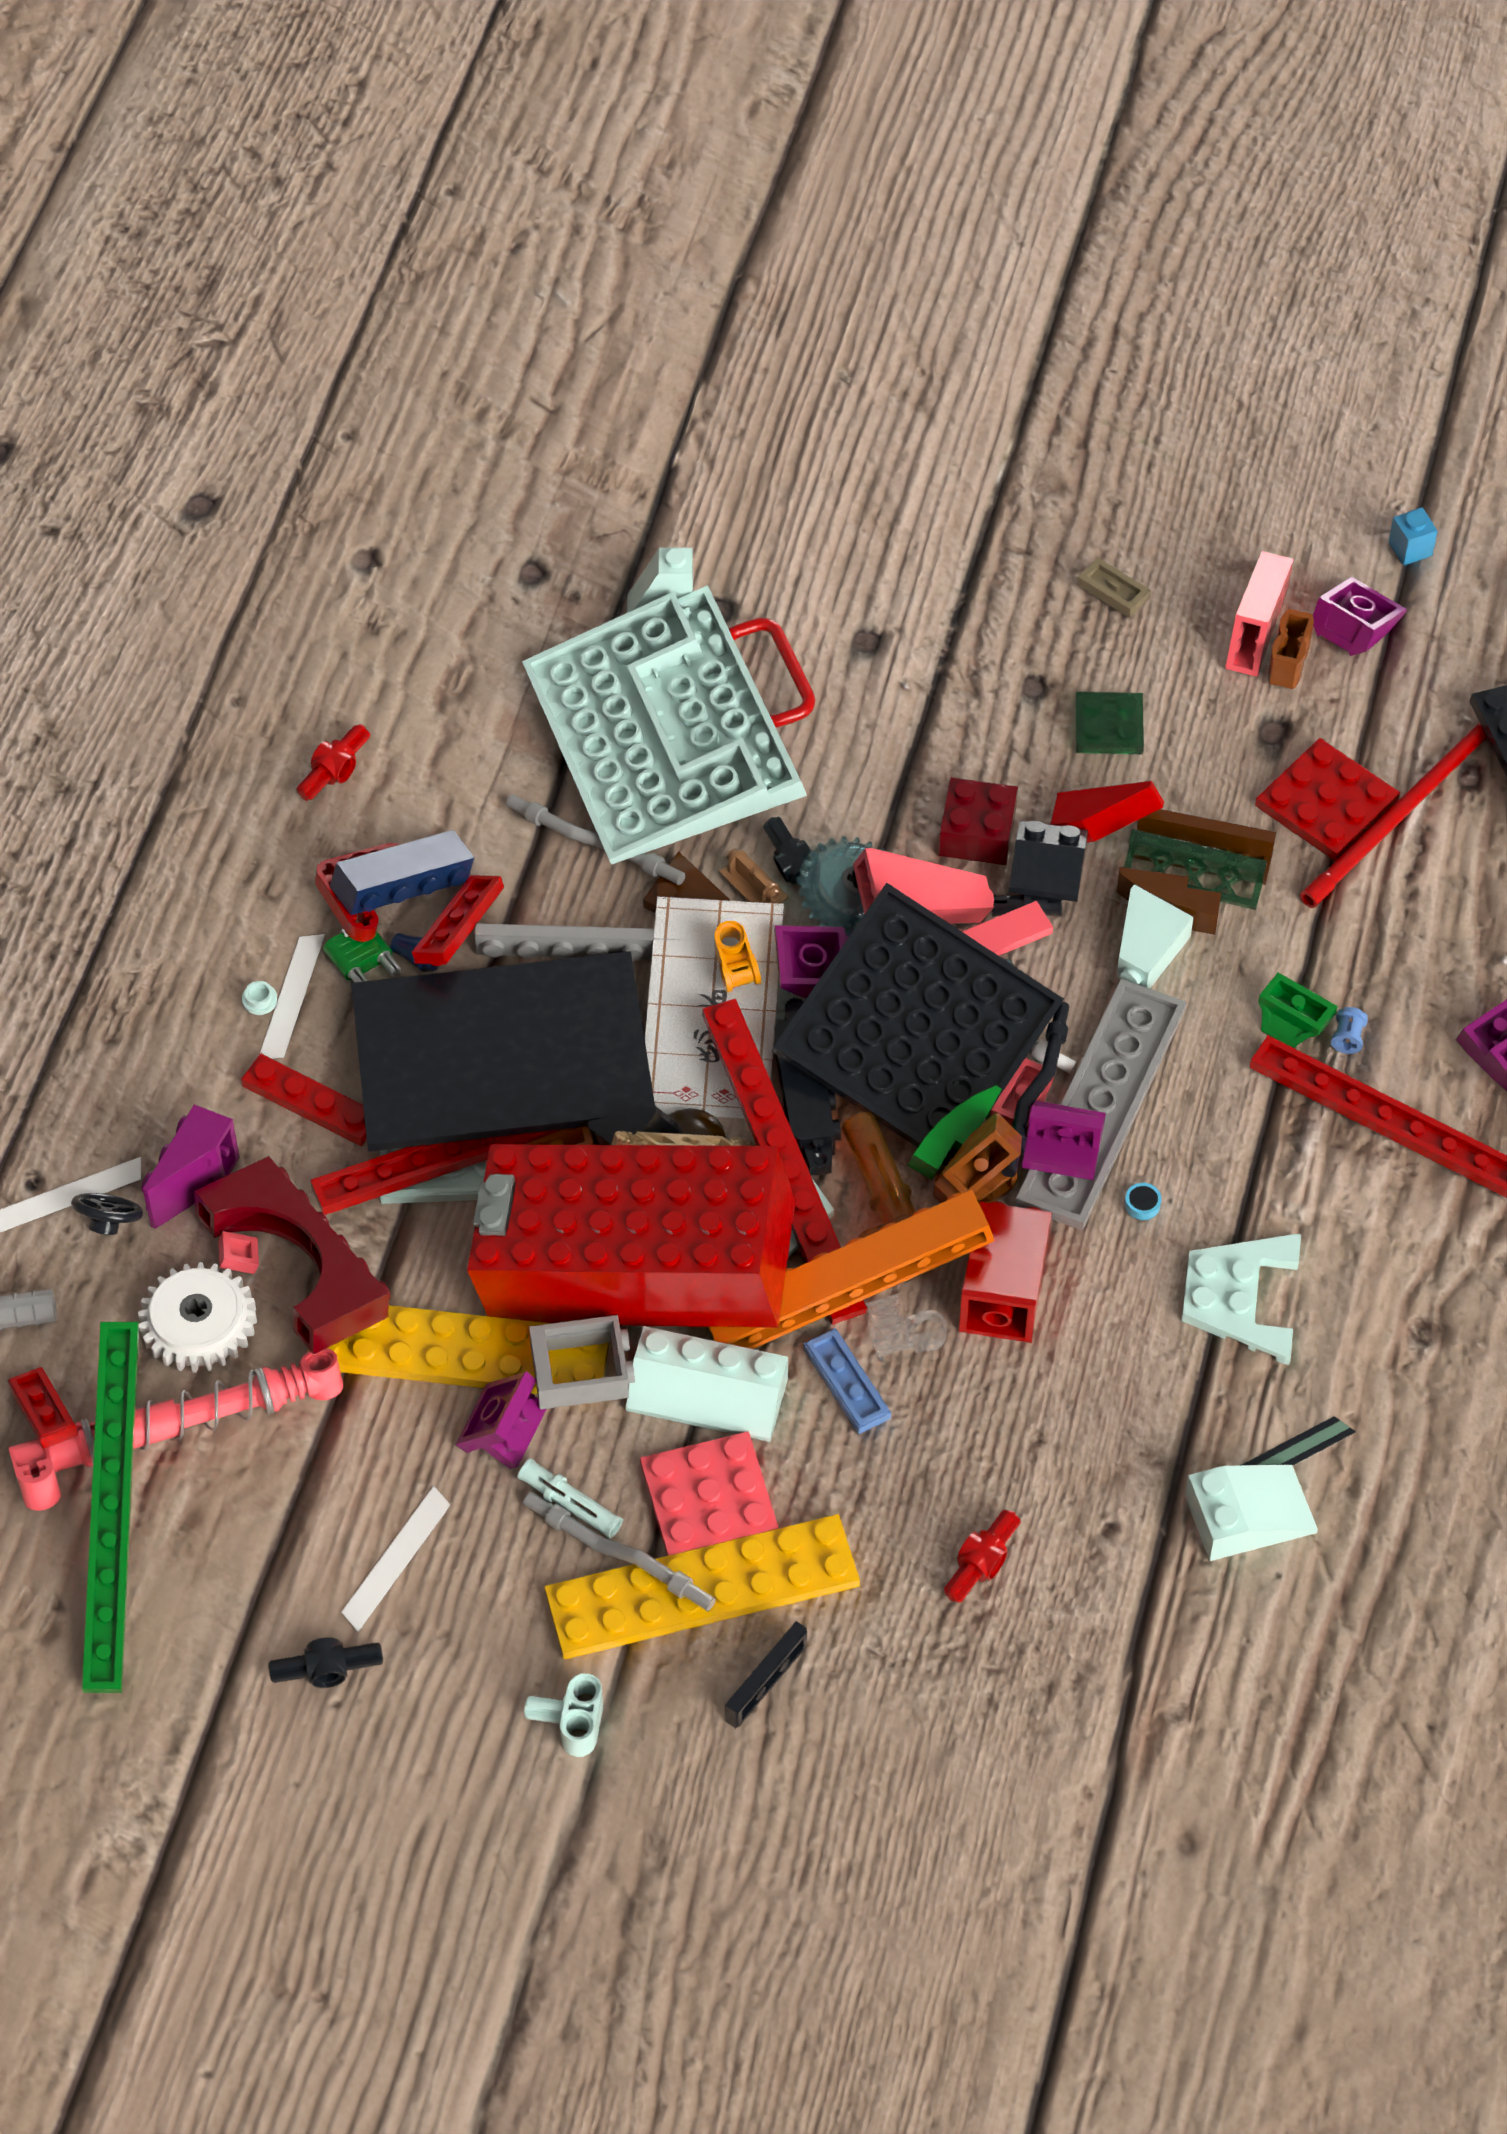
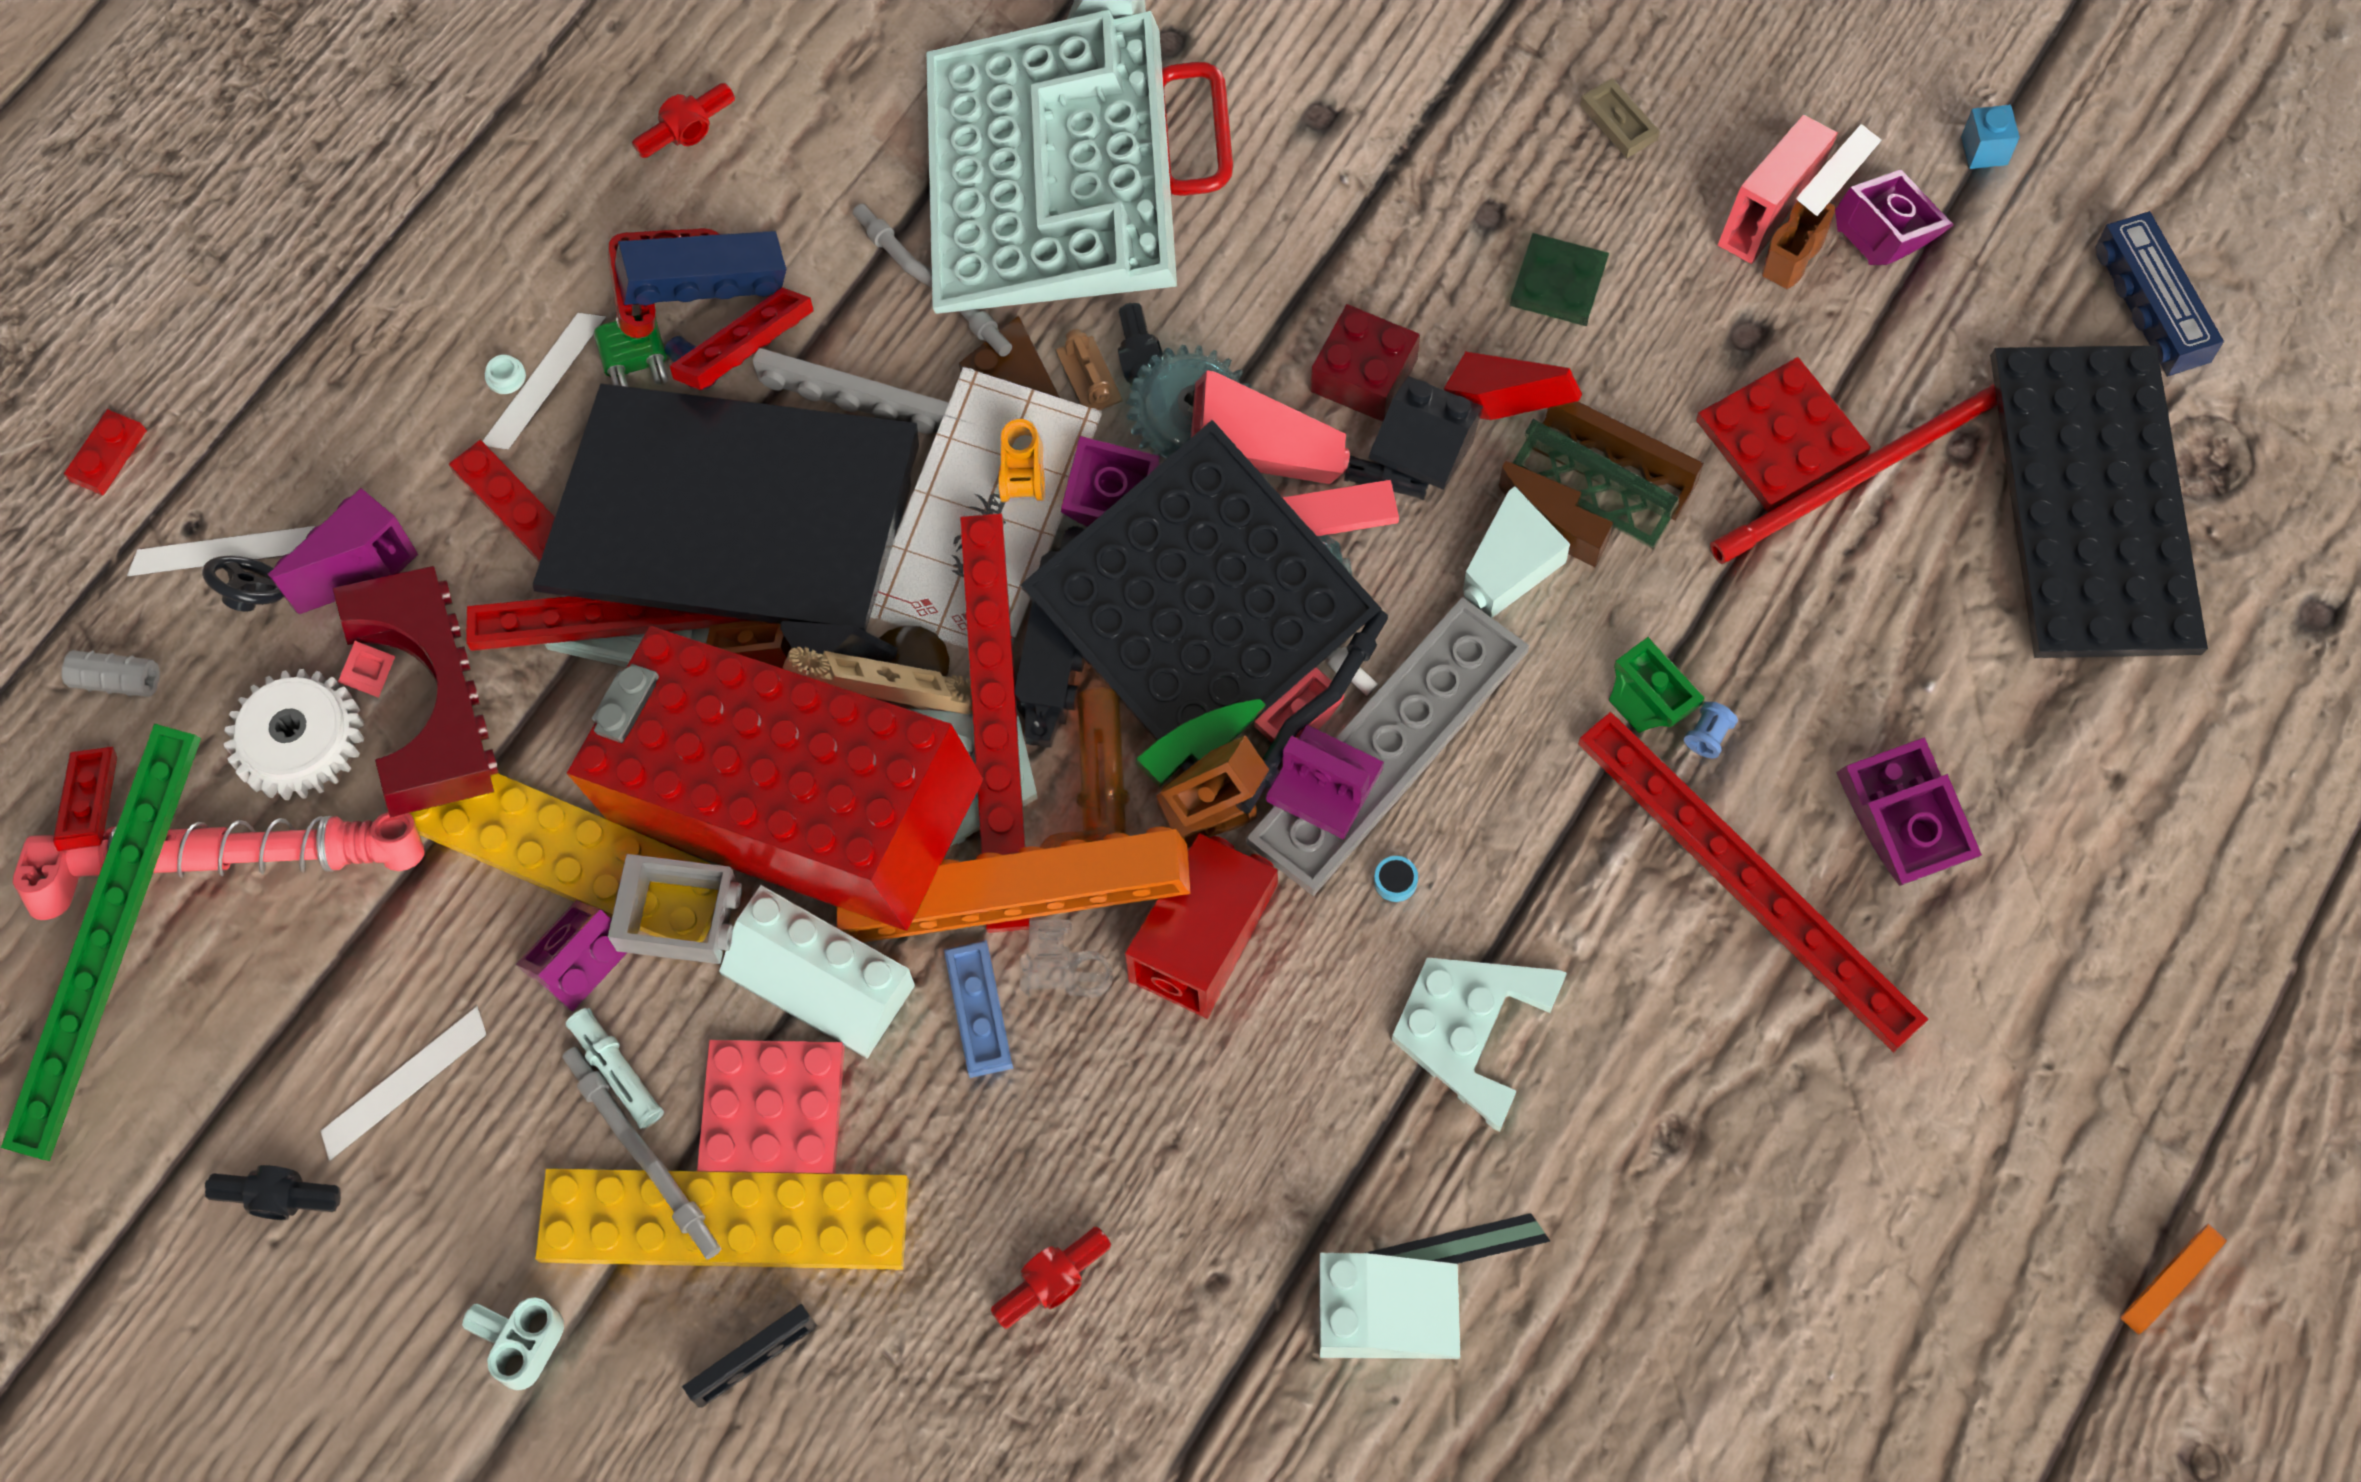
camera: 20 degrees right, 10 degrees up
none -> white sticker [1796,124,1882,216]

